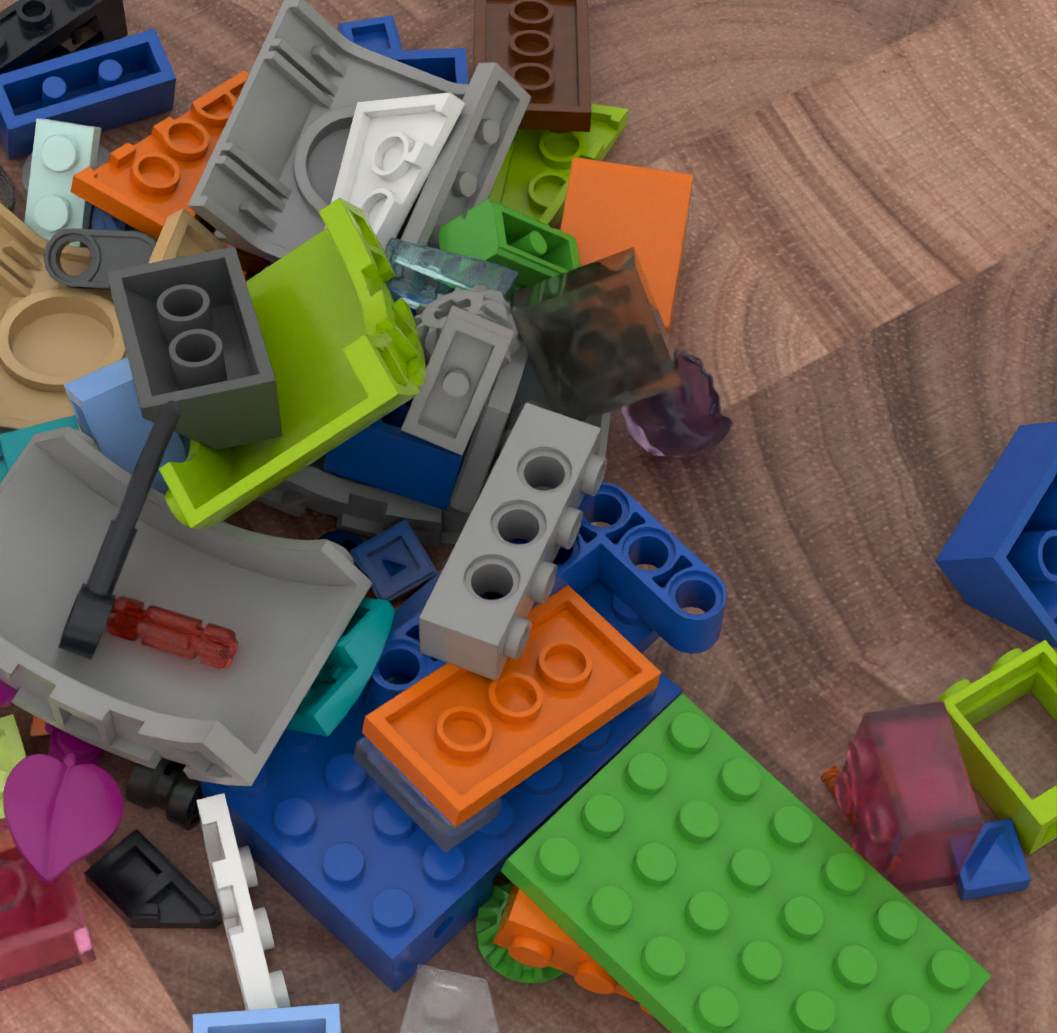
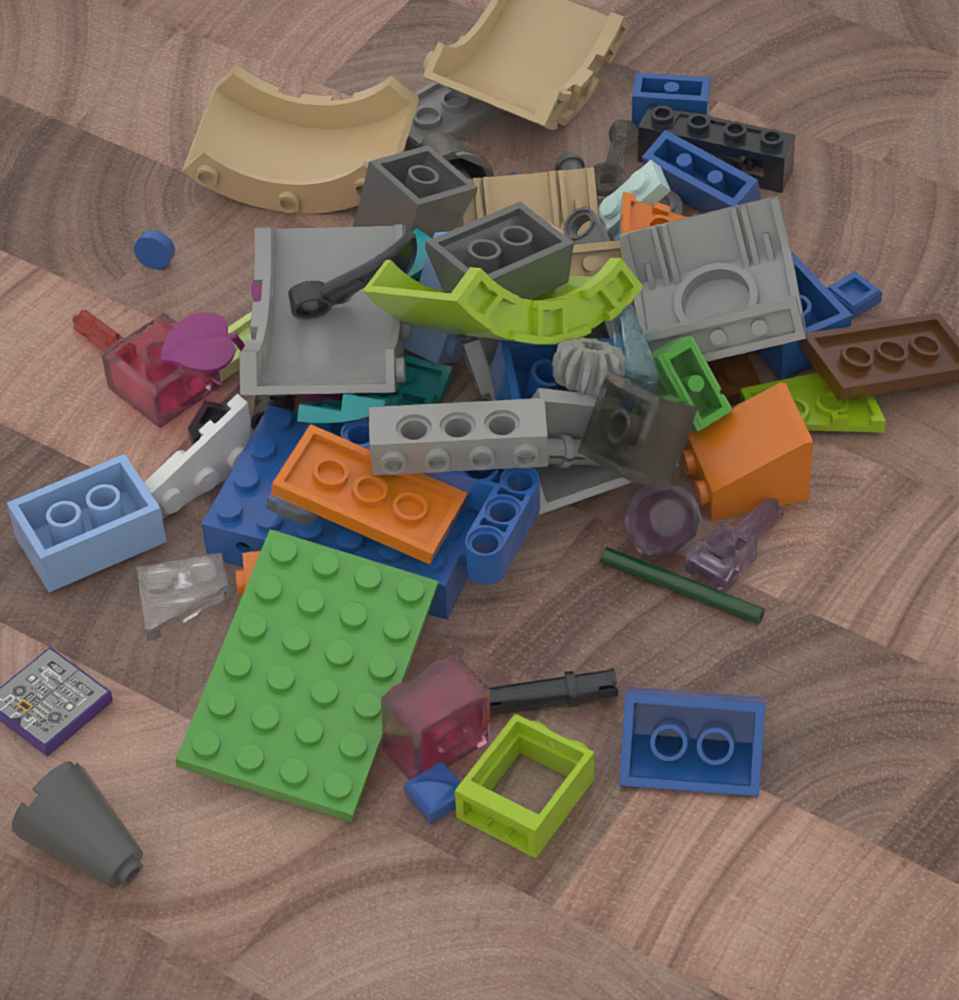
camera: 70 degrees right, 10 degrees down
clear red axle [106,596,238,669] -> none
white wing [324,92,466,256] -> none
light grey plate [401,305,514,455] -> none
none -> black pin [479,668,618,717]
none -> dark green piece [600,547,765,625]
none -> connector [684,498,784,592]

